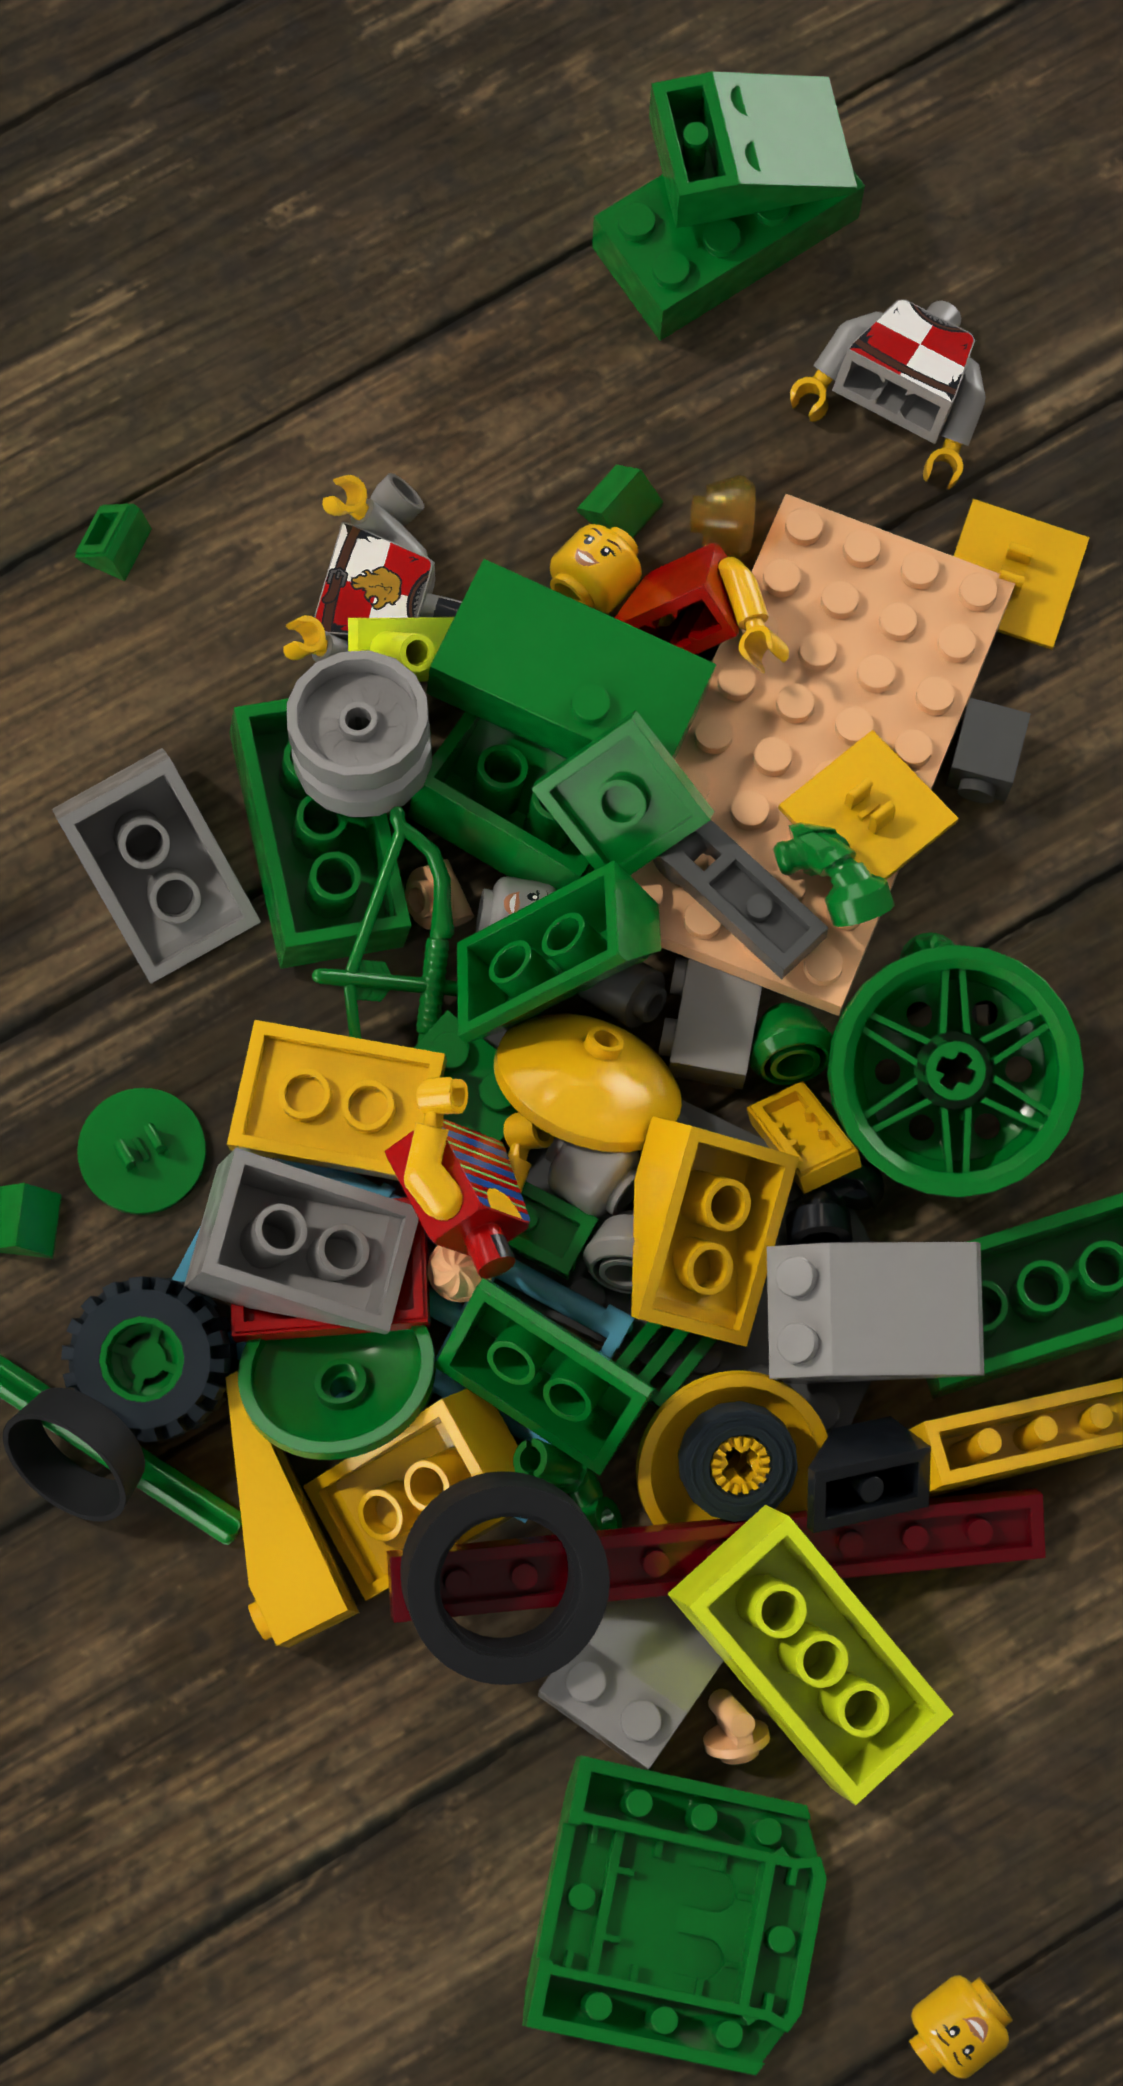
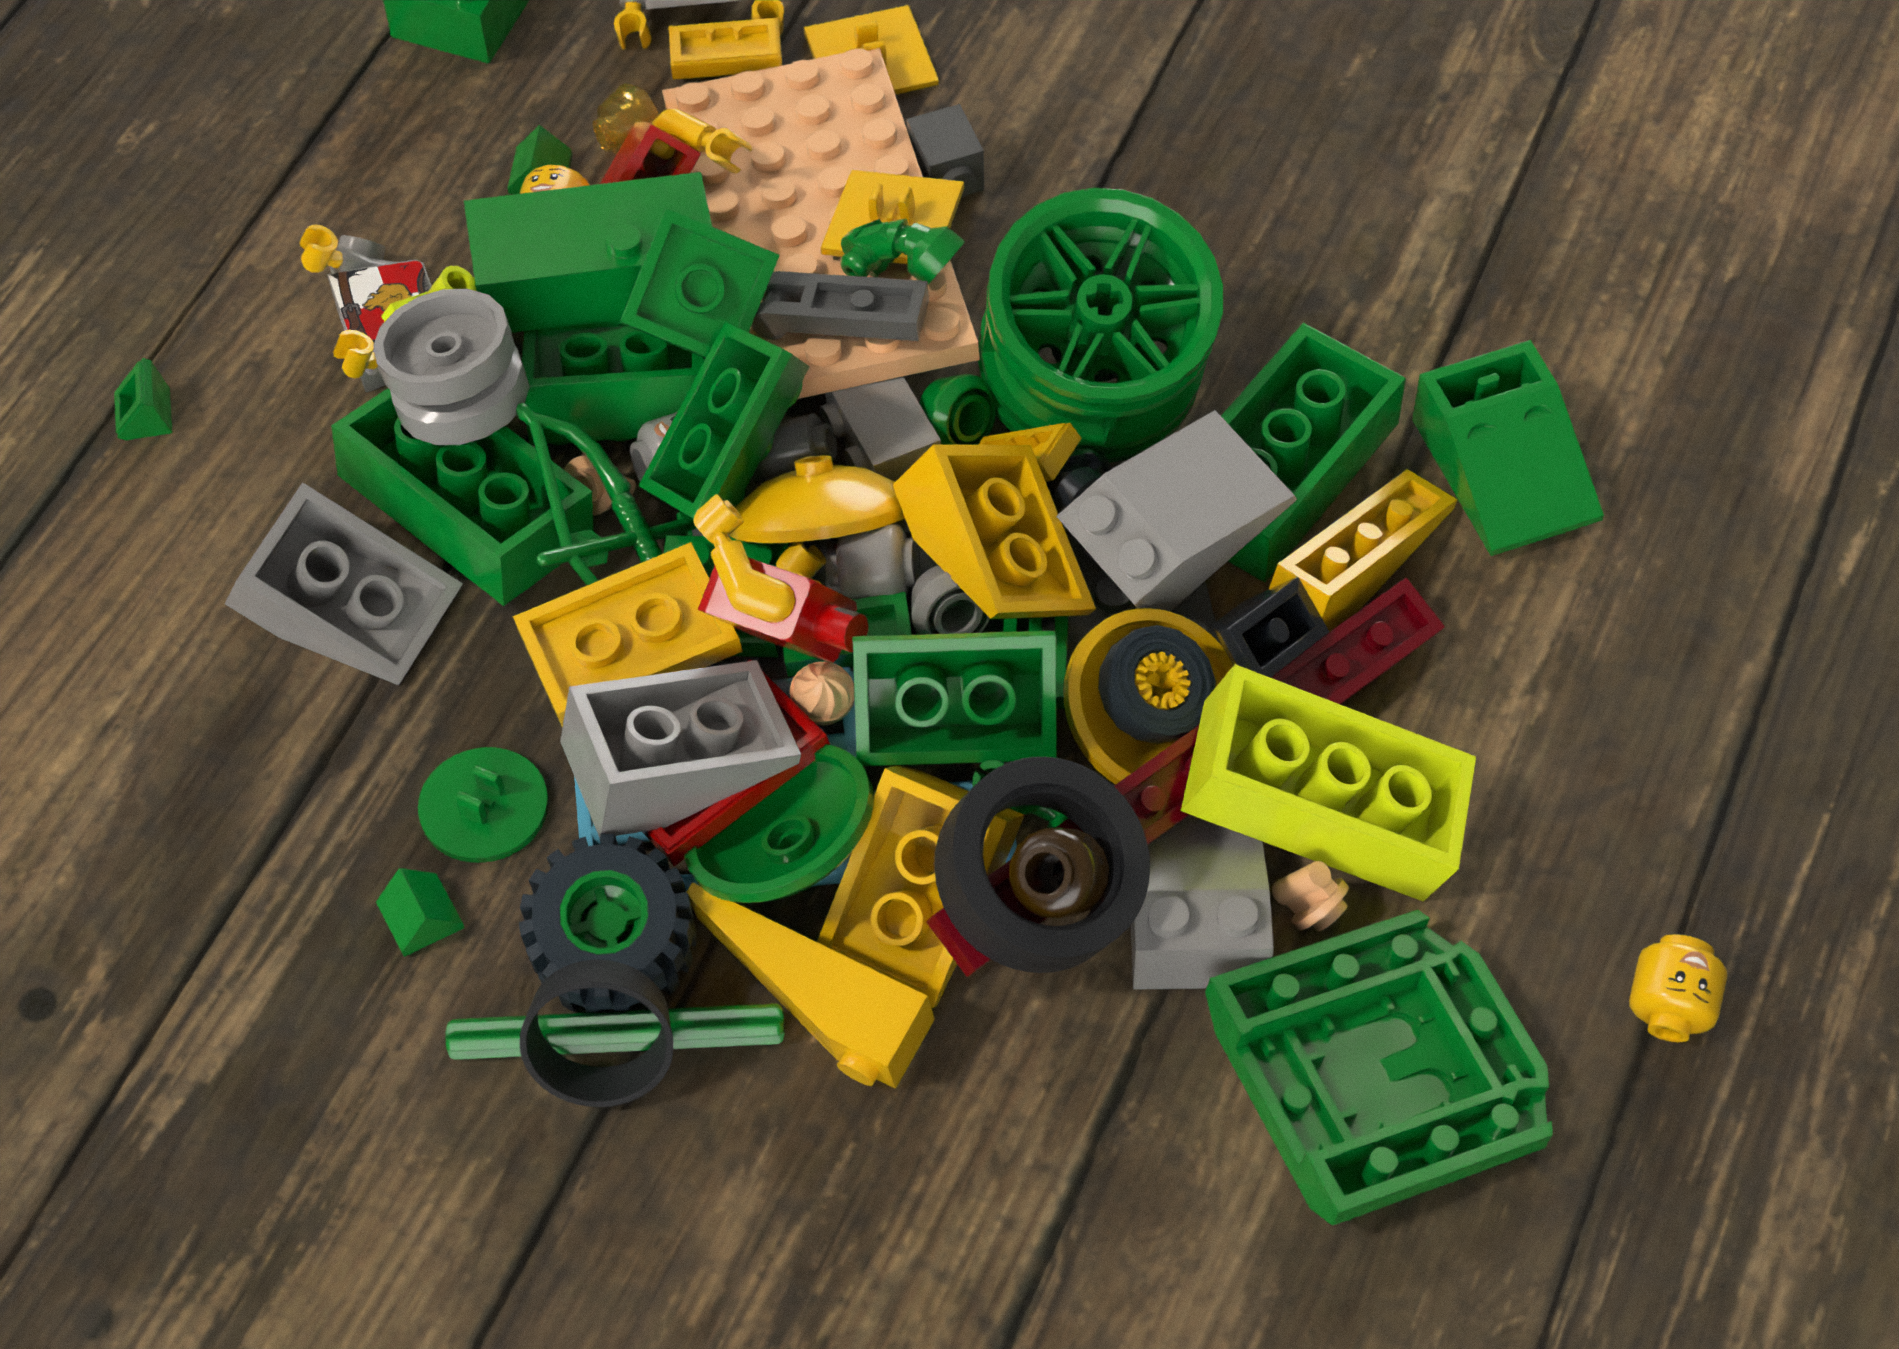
camera: 30 degrees left, 20 degrees down
none -> yellow plate [669,18,782,80]
none -> dark brown head [1009,828,1109,918]

